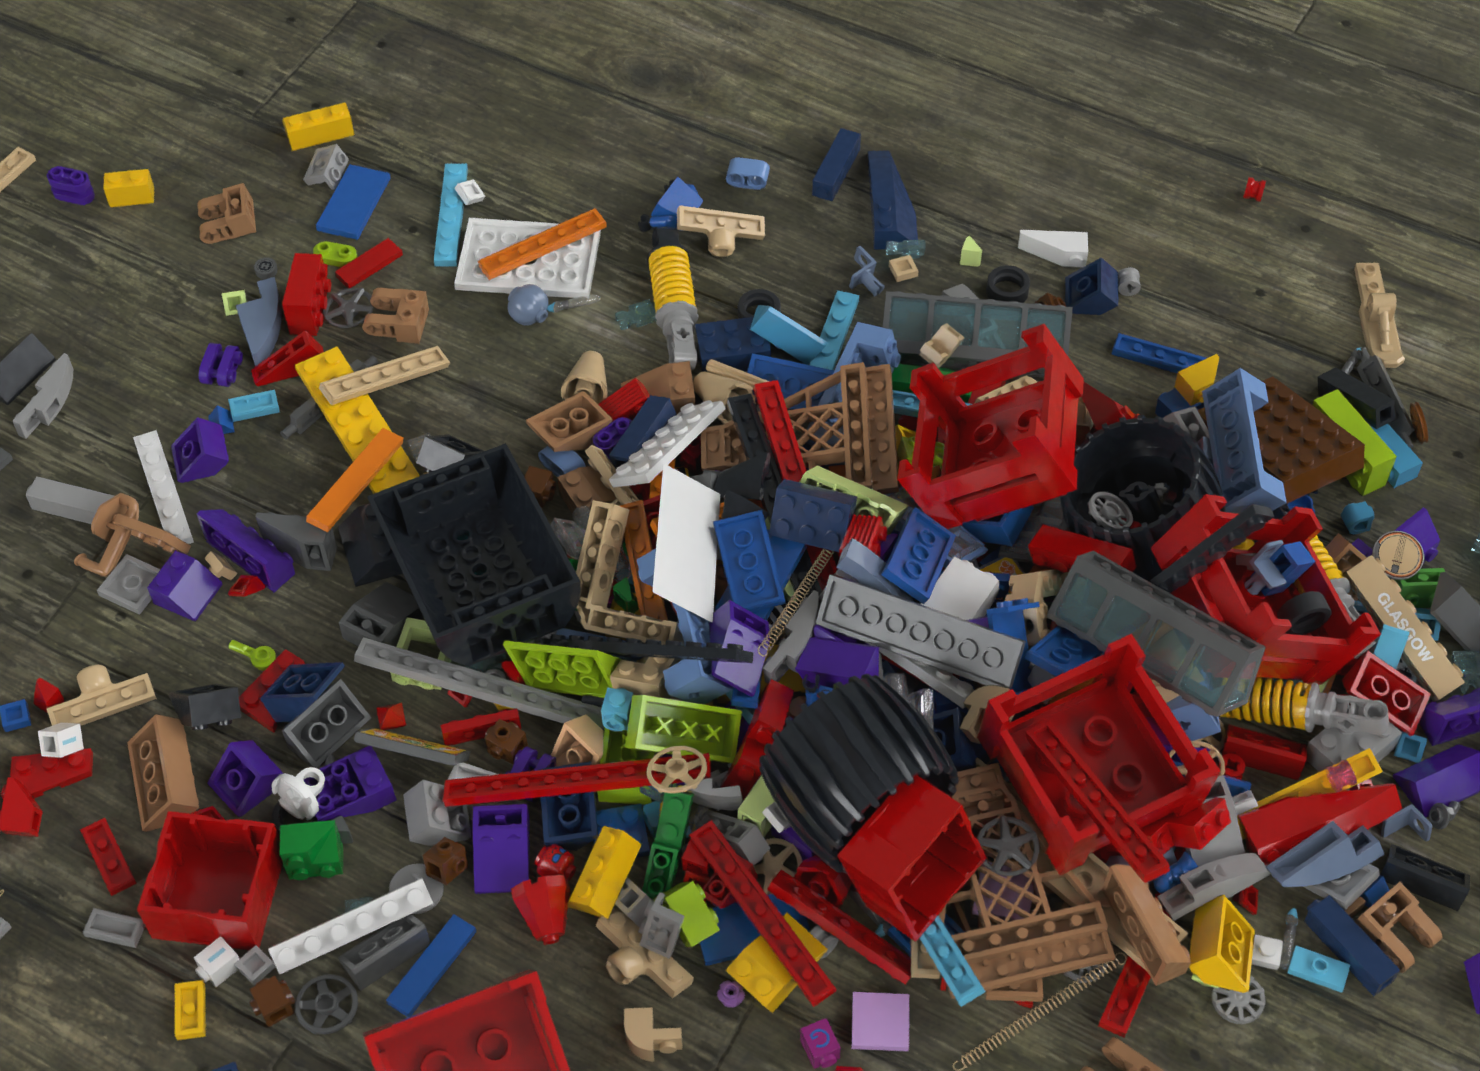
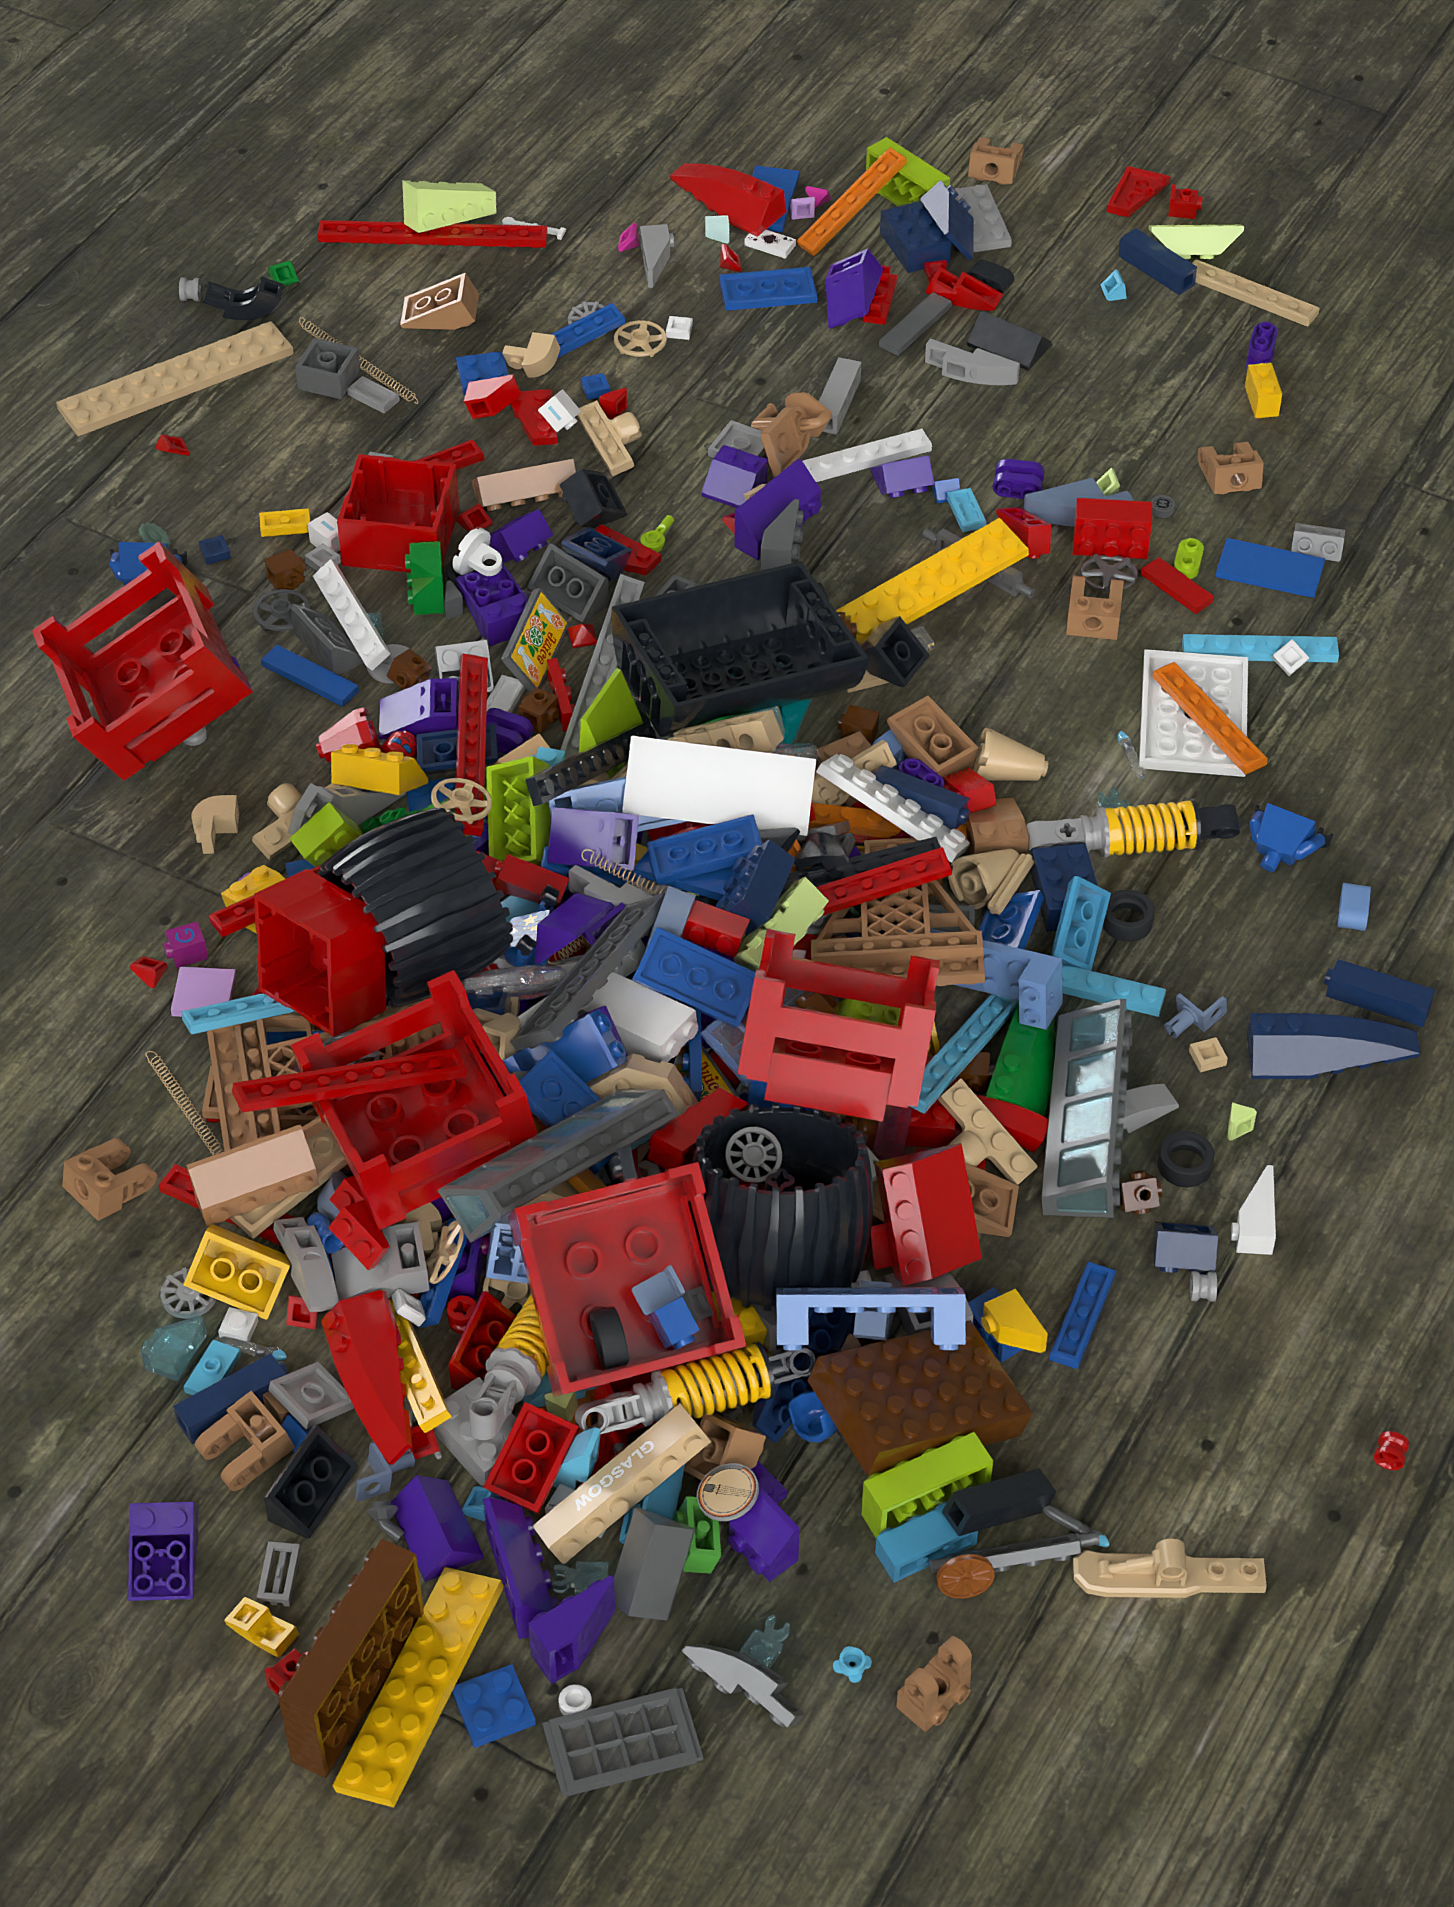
camera: 90 degrees right, 5 degrees down
yellow slope [282,102,354,151] -> none
orange tile [306,428,404,532] -> none
tan tile [319,346,450,405] -> none
sand blue plant [507,284,549,325] -> none
tan plate [677,206,765,257] -> none
clear light blue plate [886,240,926,258] -> none
tan brick [919,323,965,369] -> none
sand blue slope [1266,821,1384,887] -> none
clear pink wheel [1325,759,1357,792] -> none
dark azure plate [1341,501,1374,534] -> none
none -> clear light blue slope [141,1316,207,1381]

